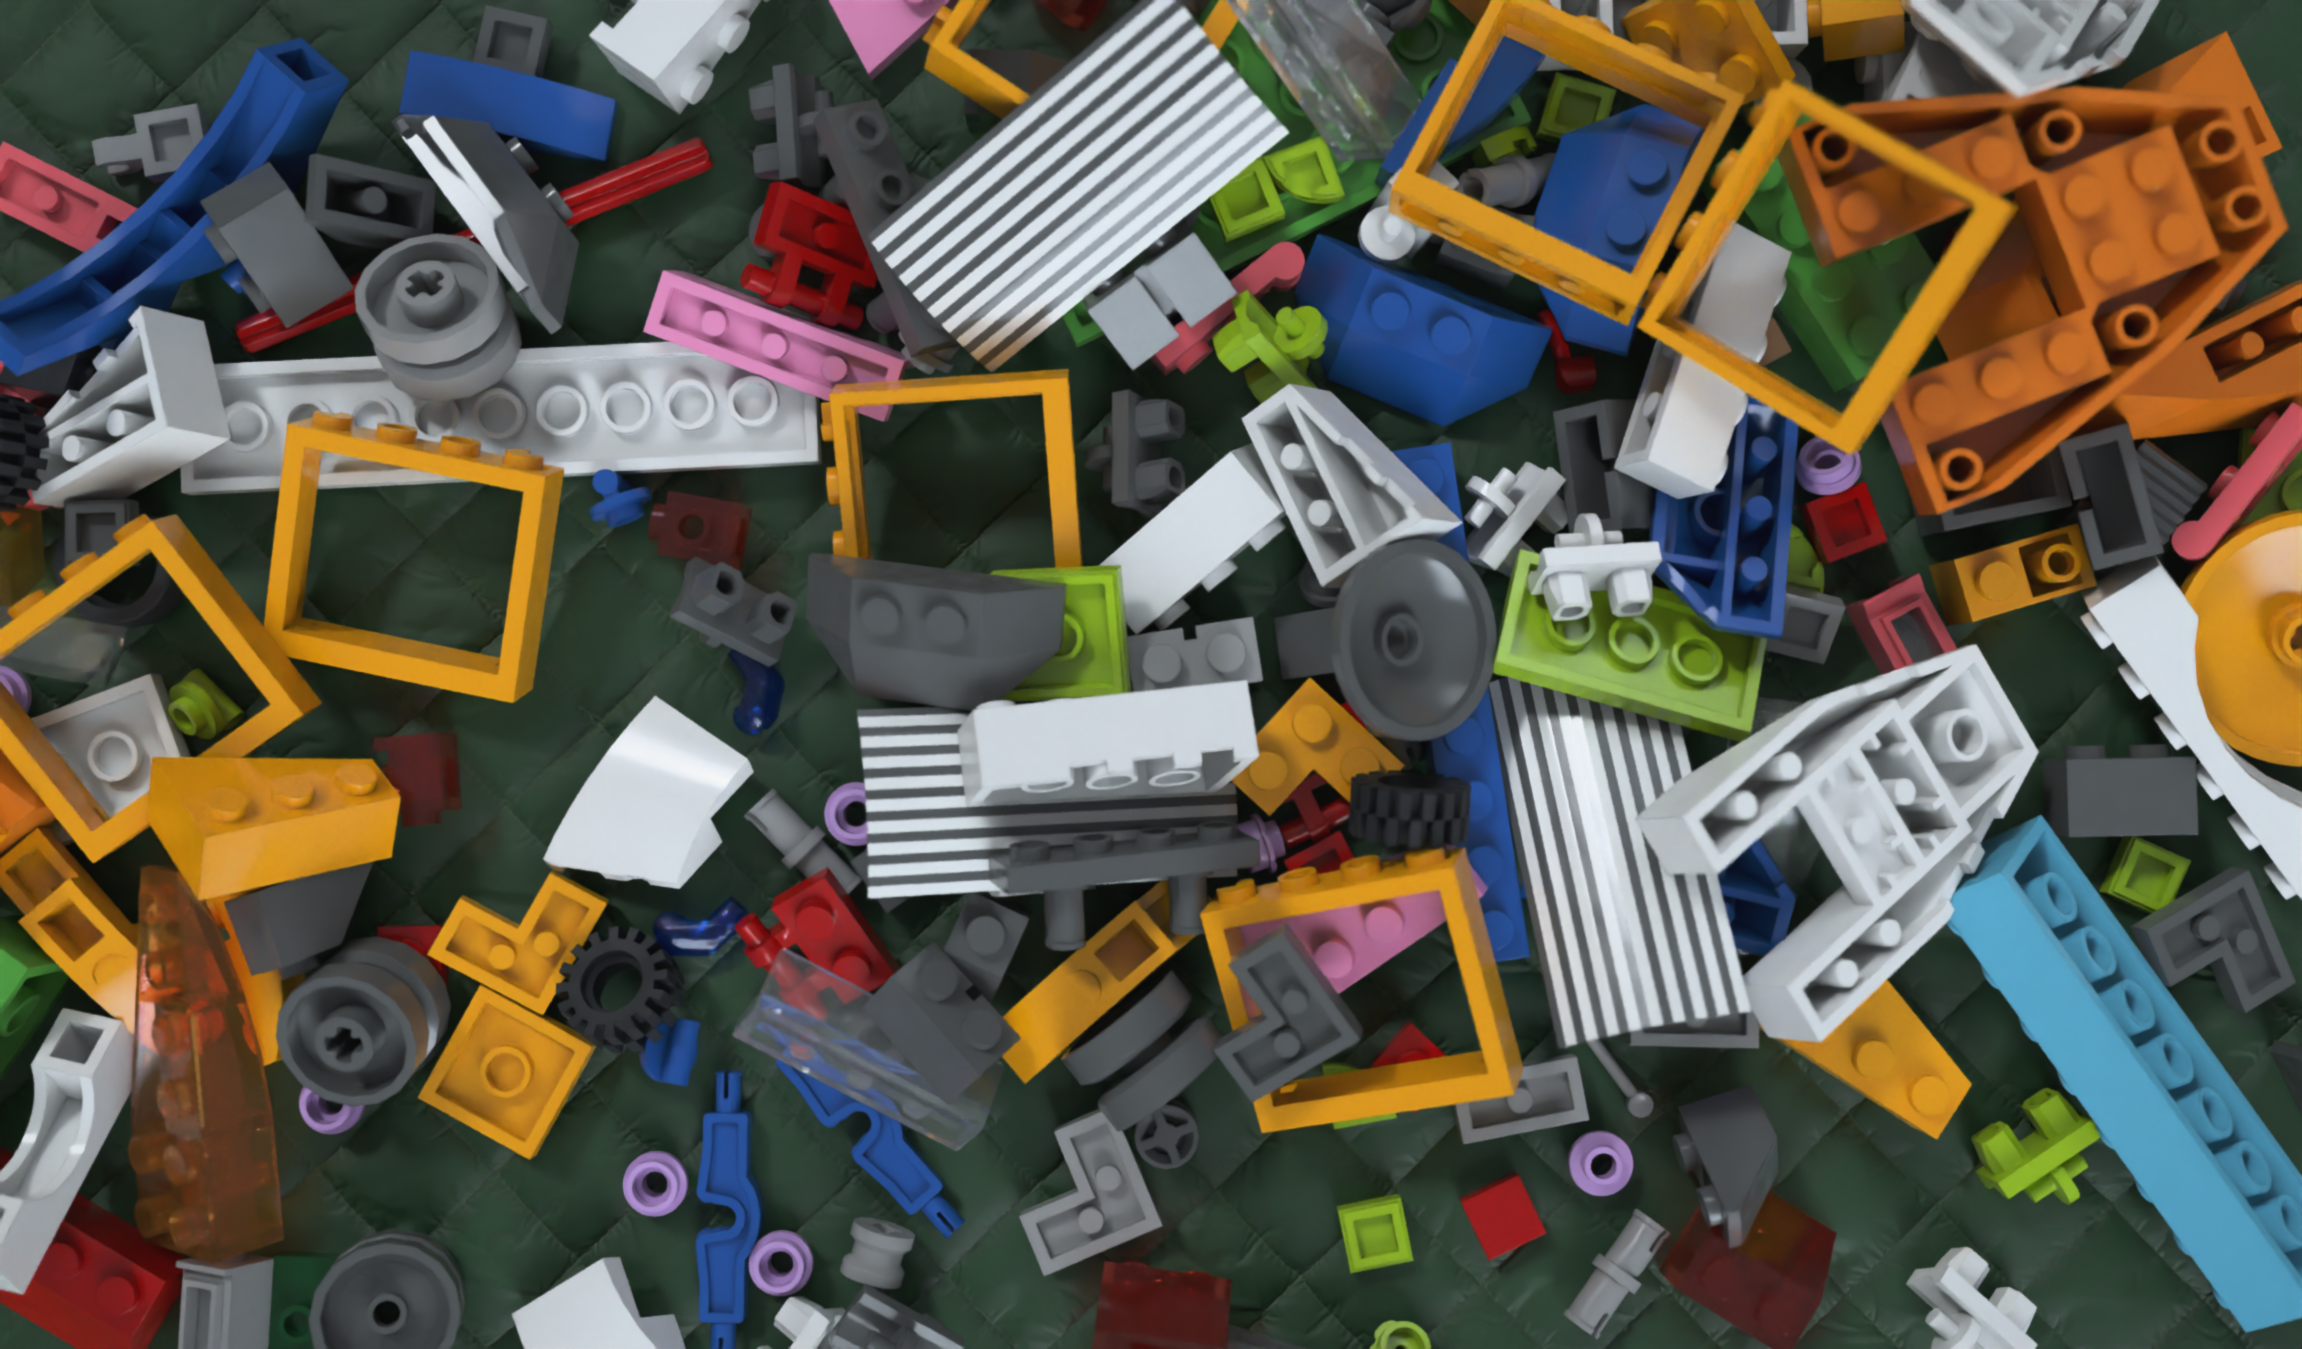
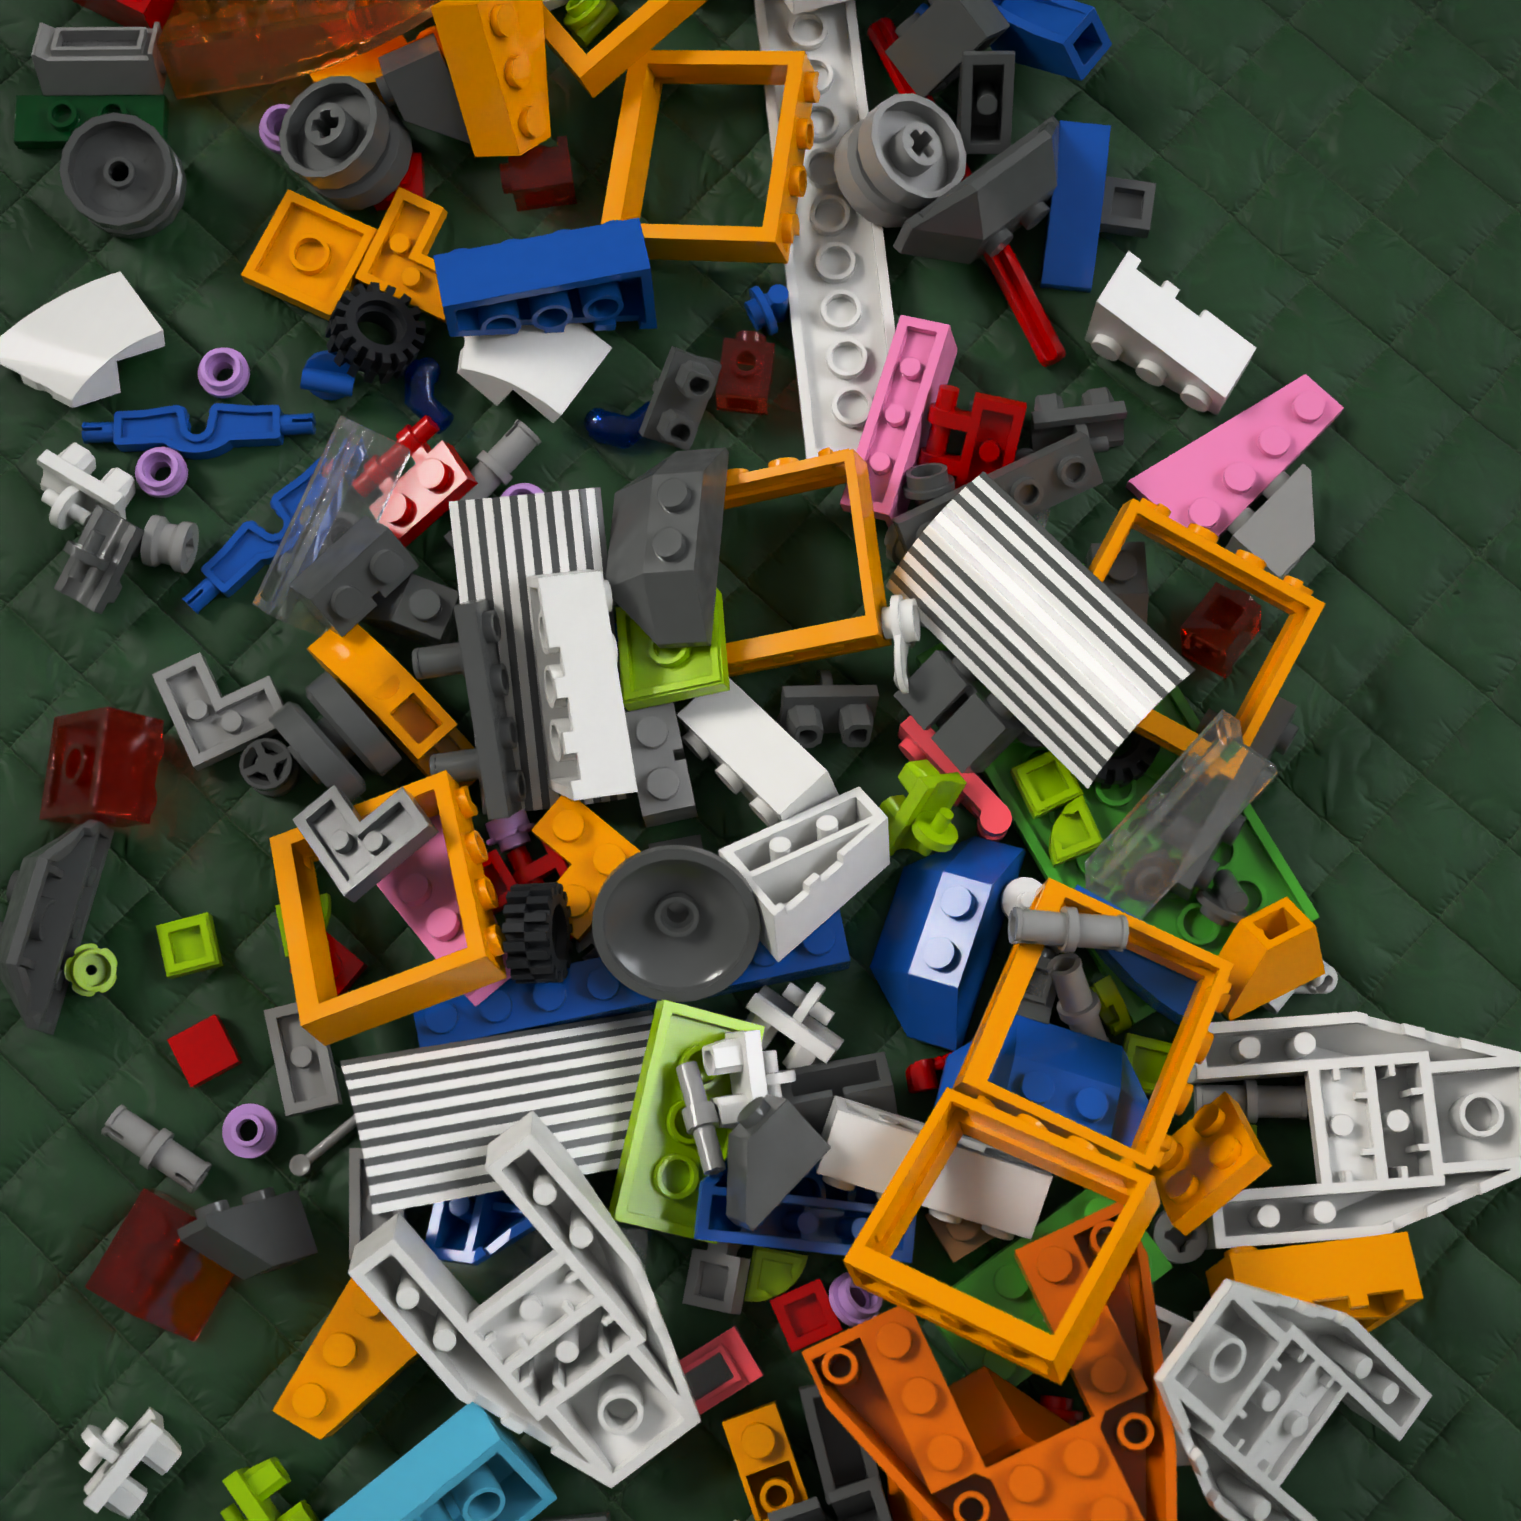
camera: 90 degrees right, 10 degrees down
none -> blue wedge [433,218,657,337]
none -> light grey bar [676,1061,726,1175]
none -> dark grey slope [726,1094,831,1231]
none -> white plate [881,594,921,694]
none -> dark grey plate [902,463,955,505]
none -> light grey pin [1008,906,1129,953]

